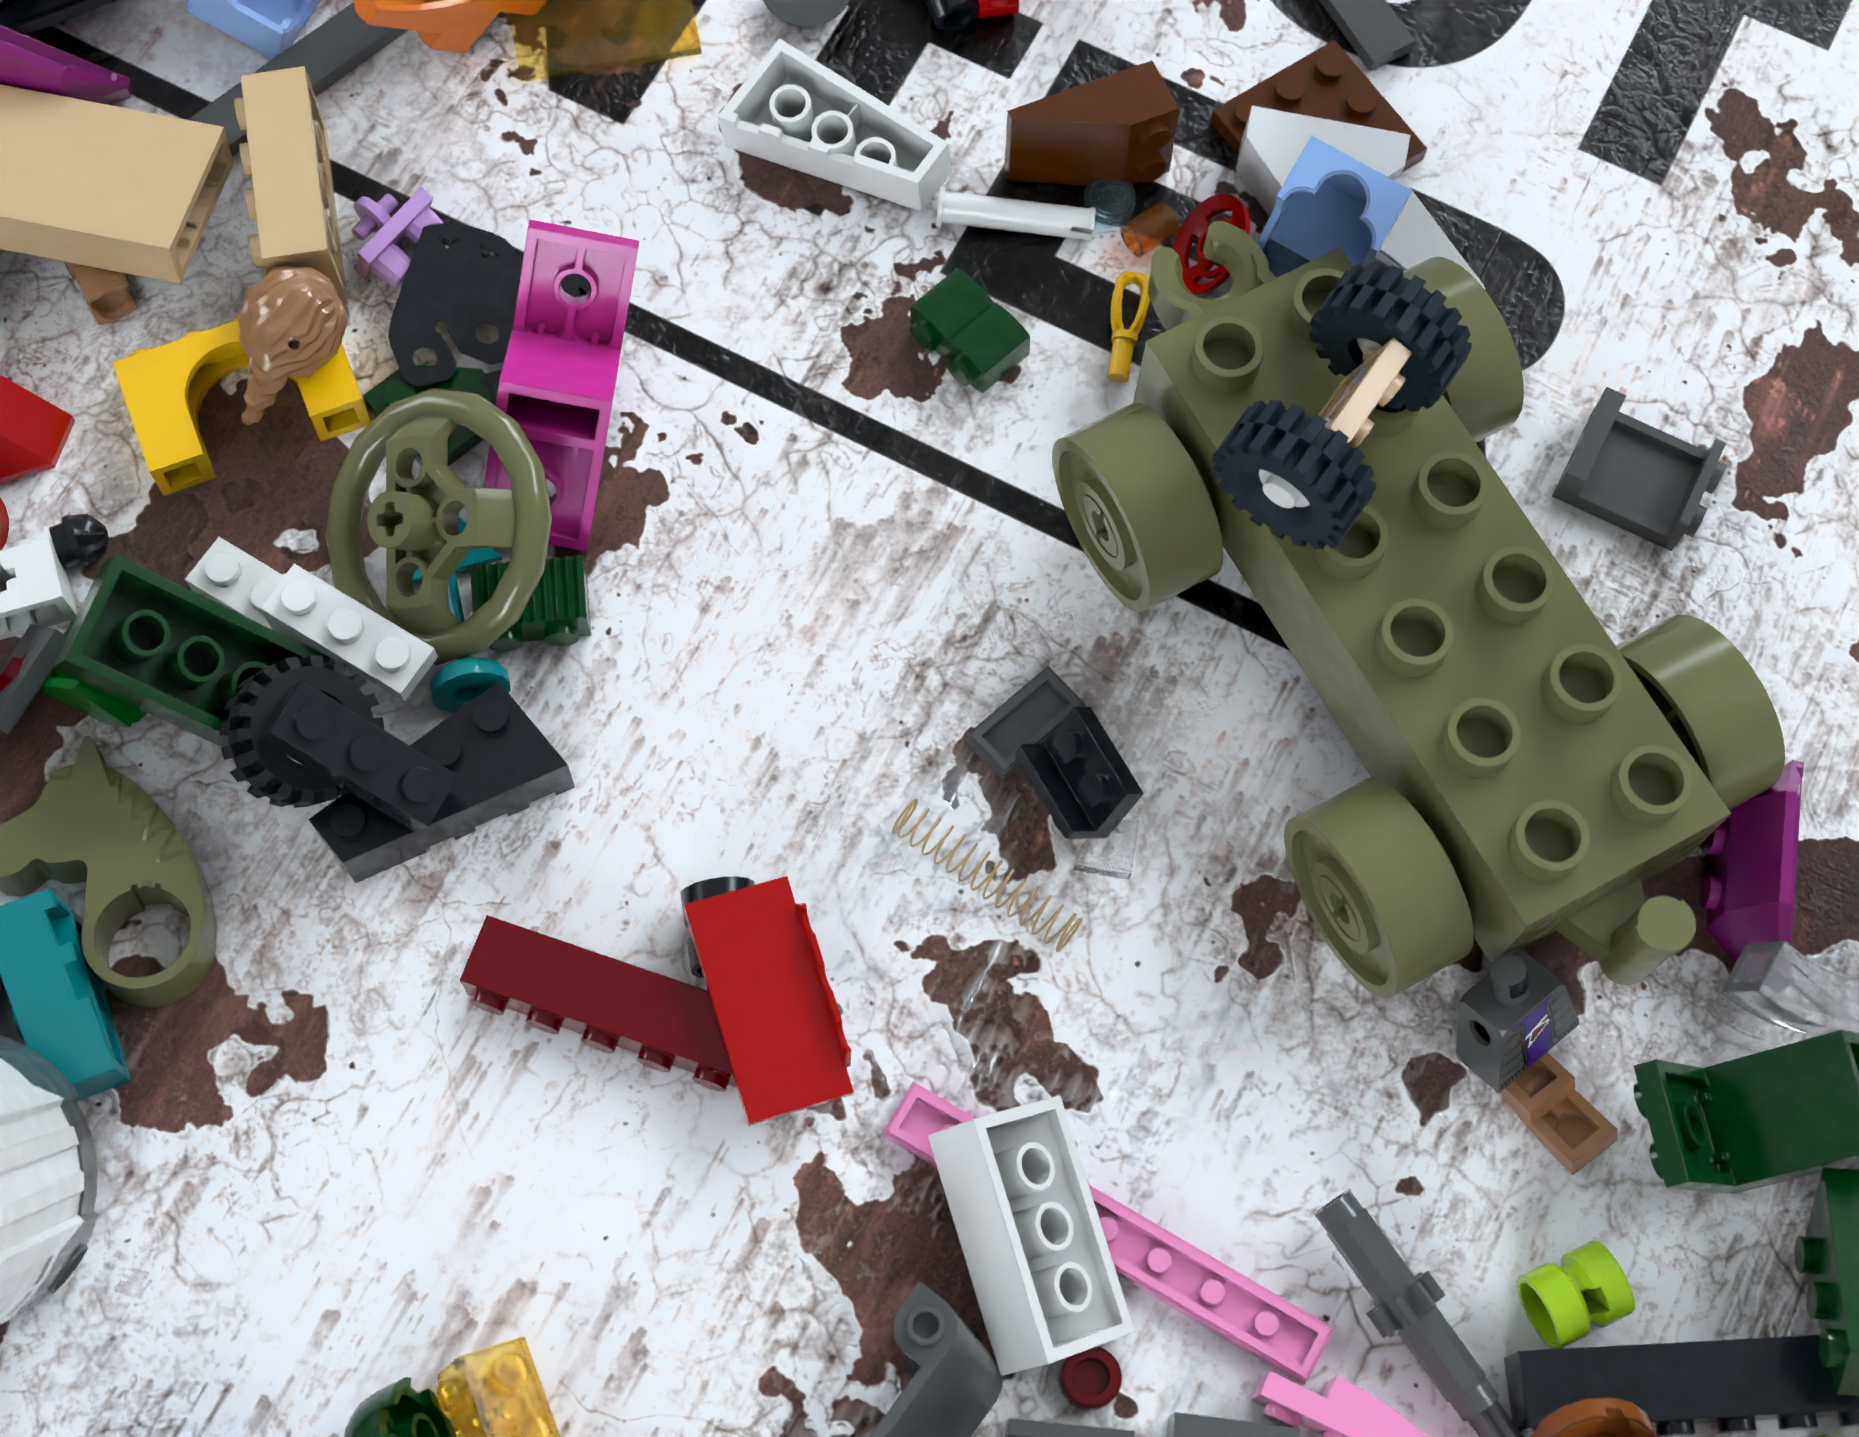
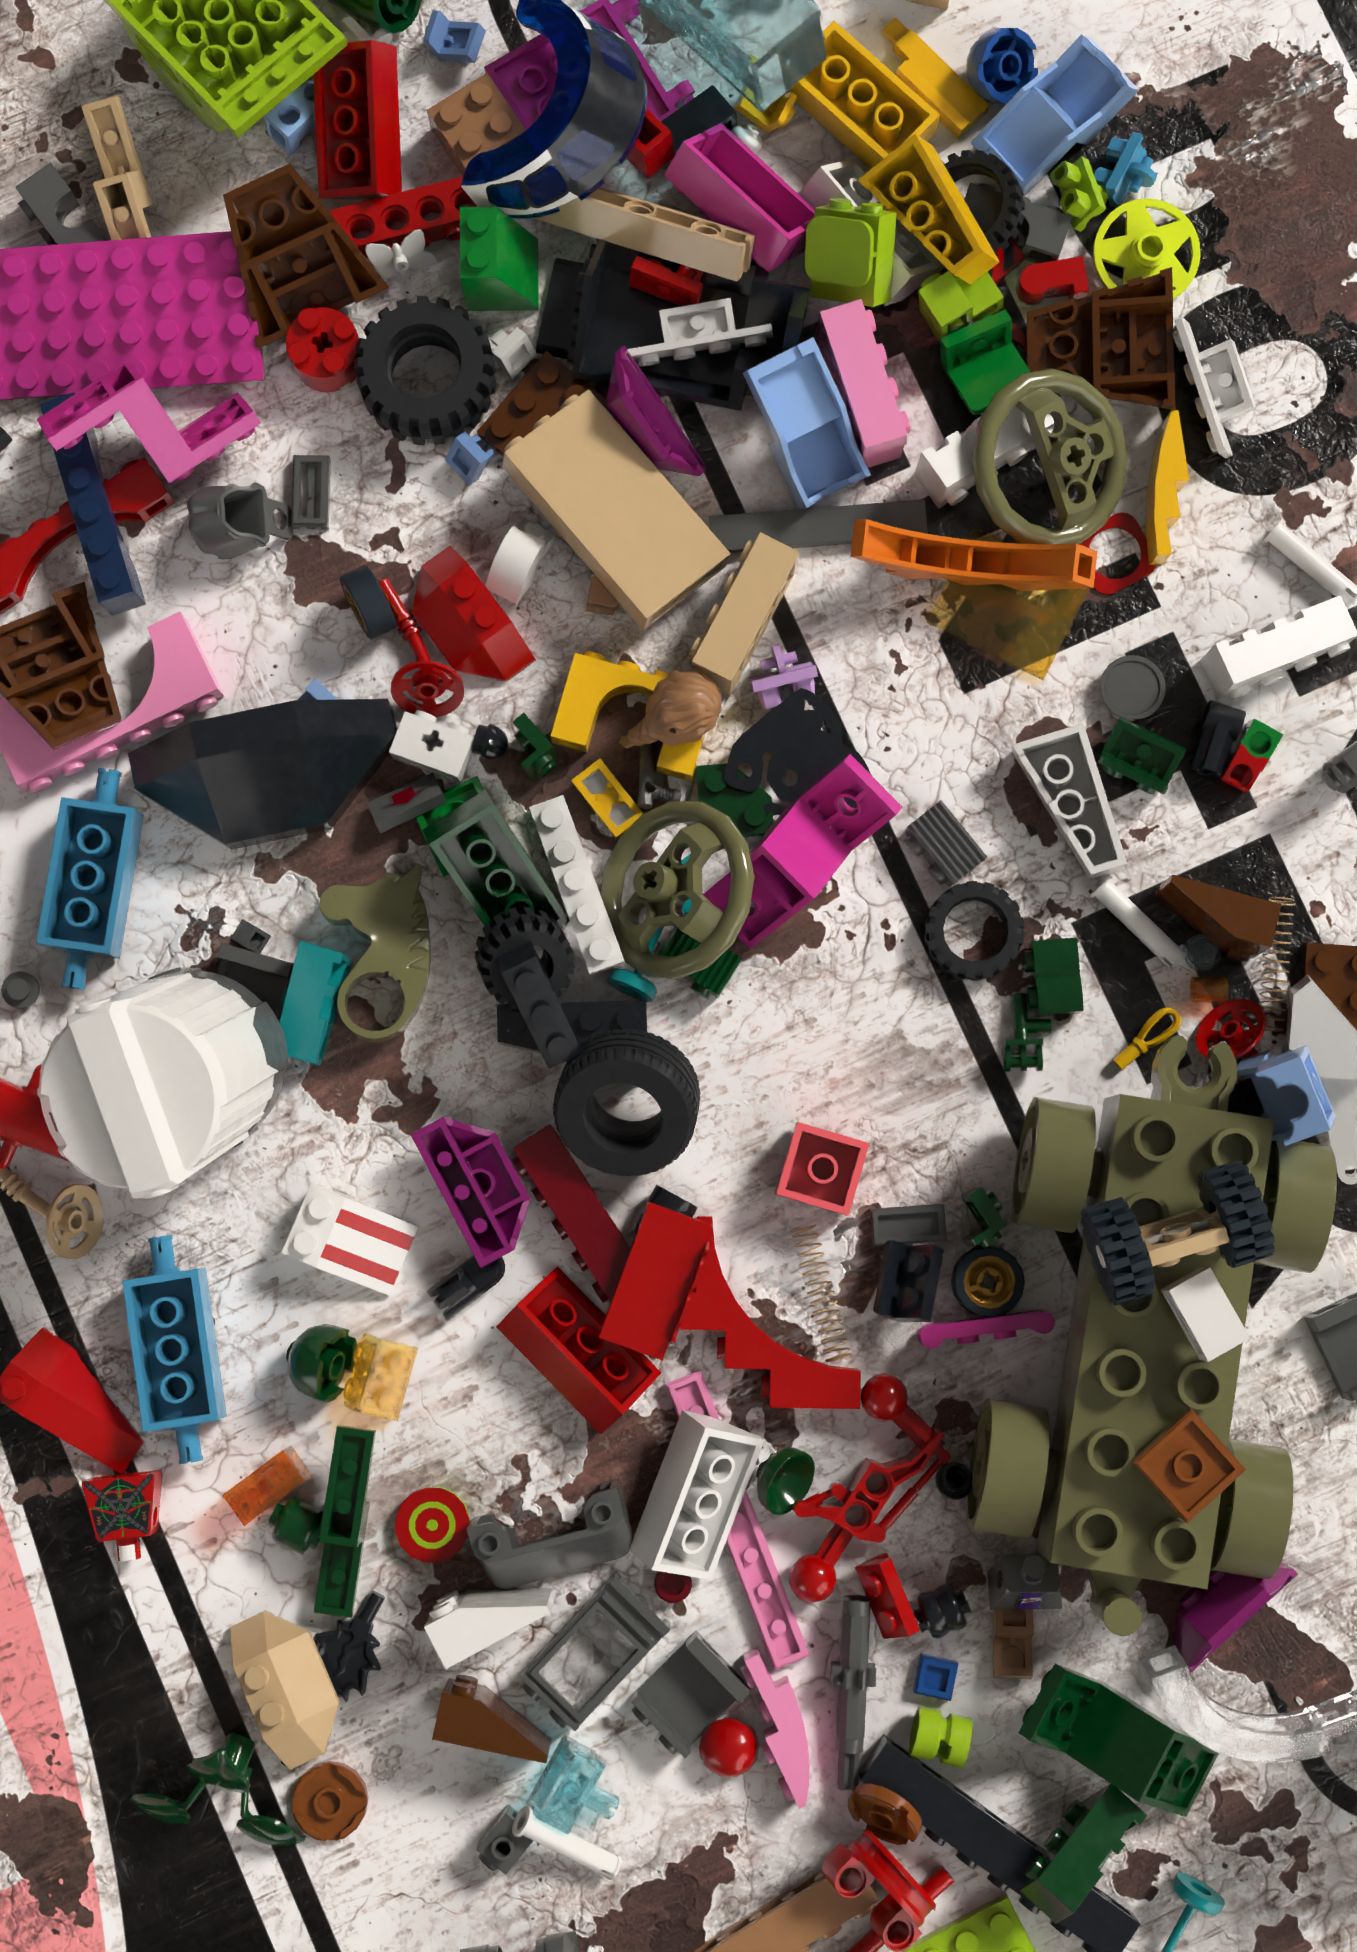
camera: 40 degrees right, 15 degrees up
none -> white slope [281,1183,419,1296]
none -> magenta wedge [410,1117,531,1268]
none -> black arm [426,1255,505,1321]
none -> red slope [496,1266,661,1434]
none -> dark green bracket [513,712,559,780]
none -> black tyre [553,1028,701,1176]
none -> yellow piece [571,759,643,840]
none -> dark grey hose [638,742,682,809]
none -> red arch [680,1216,861,1409]
none -> dark green piece [756,1447,815,1516]
none -> coral brick [775,1122,870,1216]
none -> red piece [789,1373,951,1603]
none -> red bracket [855,1553,920,1639]
none -> dark grey brick [904,800,987,888]
none -> black piece [913,1584,971,1639]
none -> blue tile [913,1653,959,1701]
none -> dark pink plate [917,1310,1055,1349]
none -> black tyre [924,881,1025,981]
none -> black plate [935,1462,973,1500]
none -> wheel [951,1246,1025,1318]
none -> dark green bracket [961,1187,1007,1248]
none -> dark green arm [1001,993,1051,1072]
none -> dark green bracket [1098,717,1186,795]
none -> dark orange tile [1131,1408,1246,1524]
none -> white panel [1160,1267,1250,1362]
none -> tan piece [1259,897,1295,1032]

